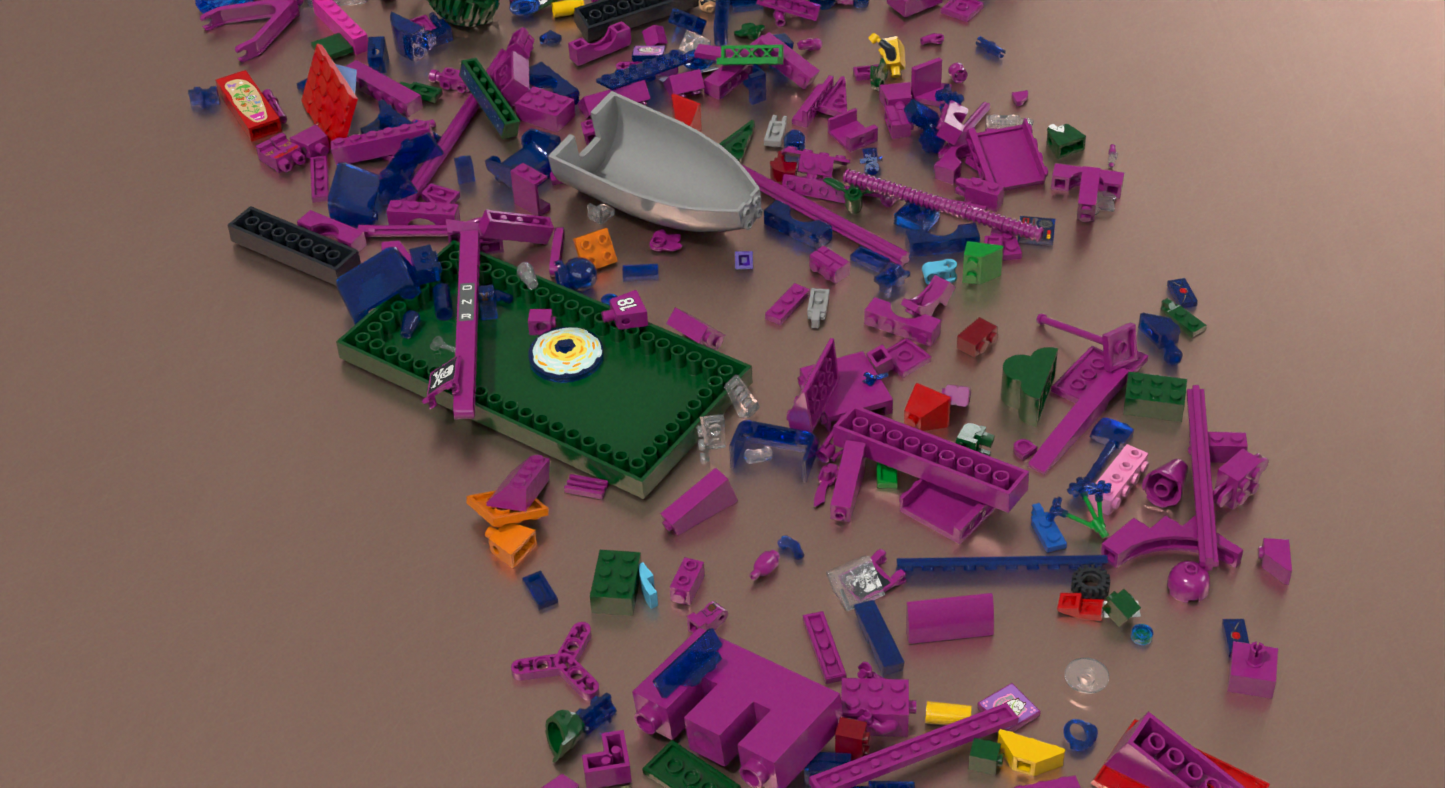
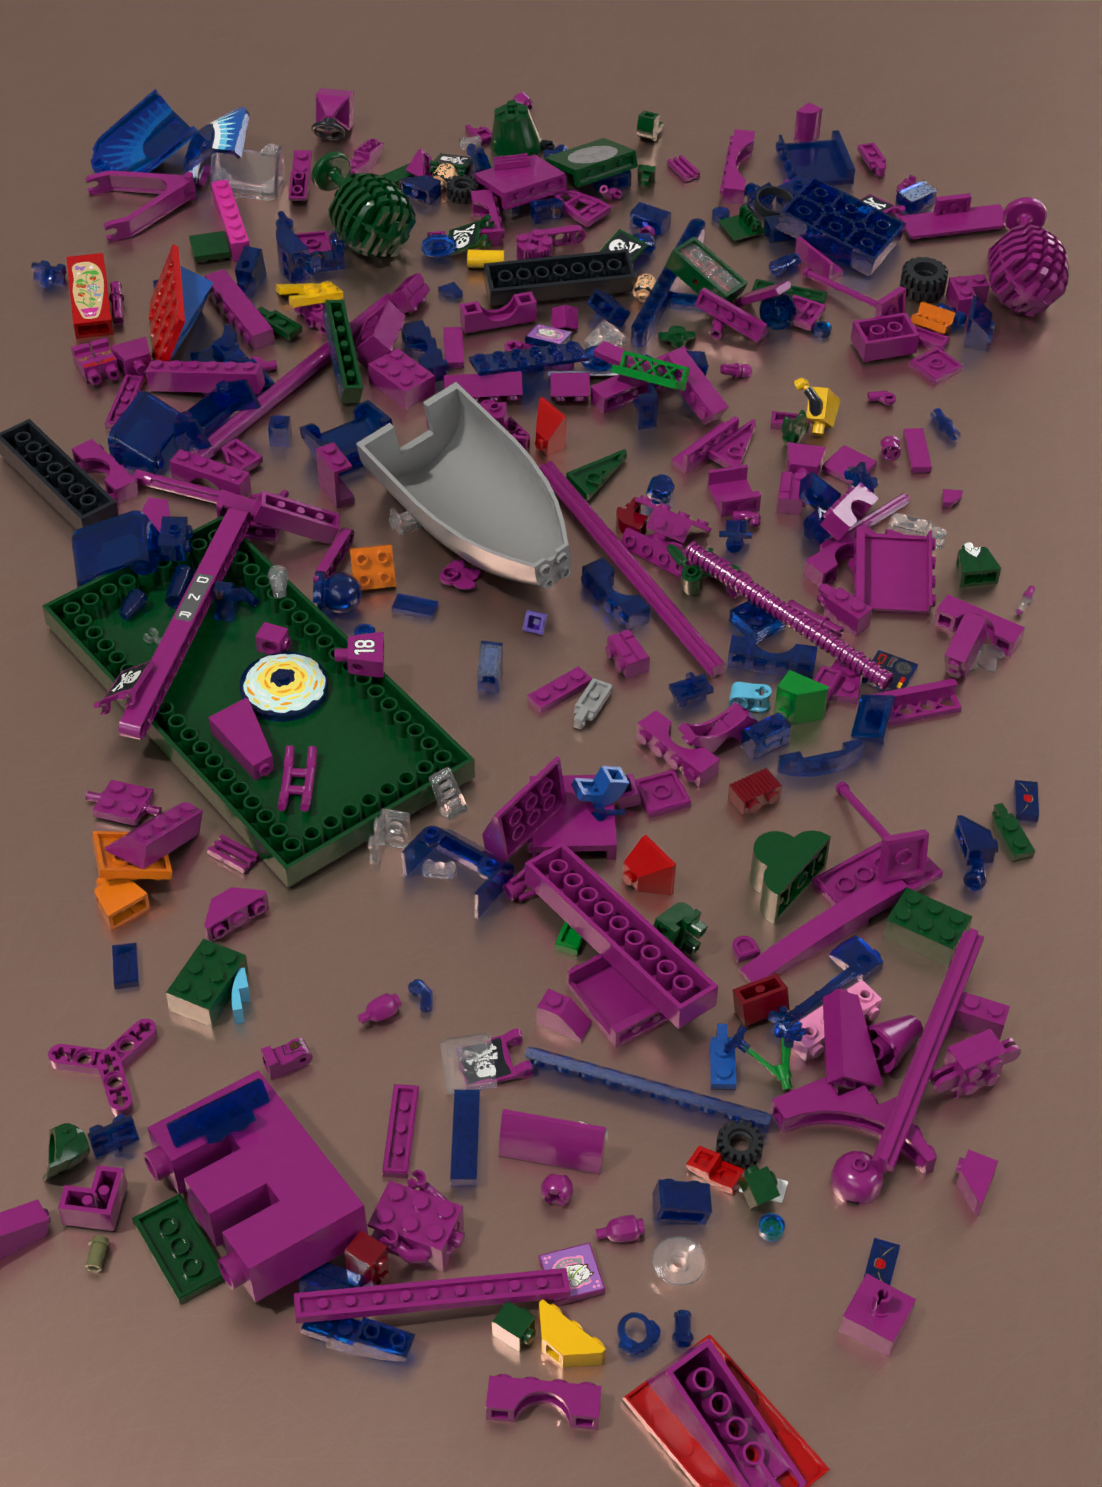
camera: 15 degrees right, 5 degrees up
magenta slope [660,468,738,536] -> none
magenta brick [666,307,726,351] -> none
magenta brick [670,557,705,606] -> none
light grey hinge [764,115,787,147] -> none
magenta piece [814,463,838,507] -> none
magenta slope [830,440,866,522] -> none
clear blue tile [850,246,890,273] -> none
magenta tile [911,57,942,97] -> none
yellow pin [925,701,972,726] -> none
magenta brick [942,384,972,407] -> none
none -> magenta plate [86,780,162,826]
none -> magenta slope [204,887,269,942]
none -> magenta slope [208,698,274,780]
none -> yellow wing [275,281,343,308]
none -> clear blue plate [276,211,294,231]
none -> magenta piece [277,745,317,812]
none -> magenta tile [443,327,464,368]
none -> clear blue slope [477,641,503,692]
none -> magenta slope [537,988,592,1043]
none -> magenta piece [541,1173,574,1206]
none -> blue brick [571,766,629,808]
none -> magenta plant [596,1215,645,1243]
none -> clear blue brick [652,1179,712,1225]
none -> clear blue pin [672,1310,694,1348]
none -> magenta arm [732,510,761,527]
none -> dark red brick [732,973,790,1026]
none -> clear blue brick [741,712,791,759]
none -> clear blue slope [777,738,865,777]
none -> magenta slope [823,989,882,1091]
none -> clear blue slope [851,695,895,745]
none -> magenta fence [870,678,962,728]
none -> magenta tile [903,428,932,473]

